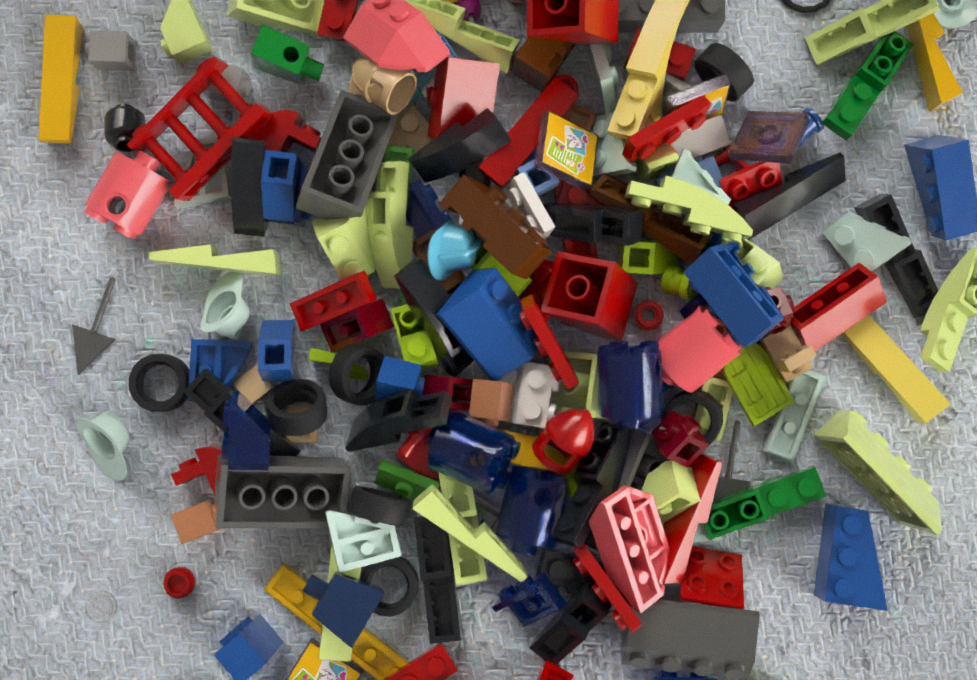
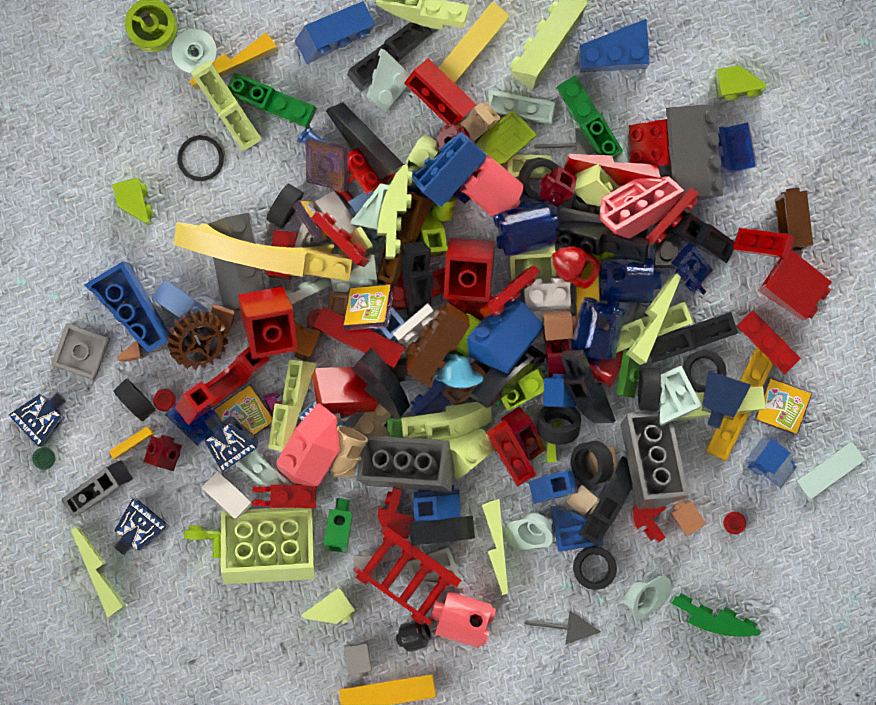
camera: 105 degrees left, 0 degrees up
clear blue slope [222,391,271,471] -> none
red plate [633,300,664,331] -> none
none -> green slope [669,593,761,637]

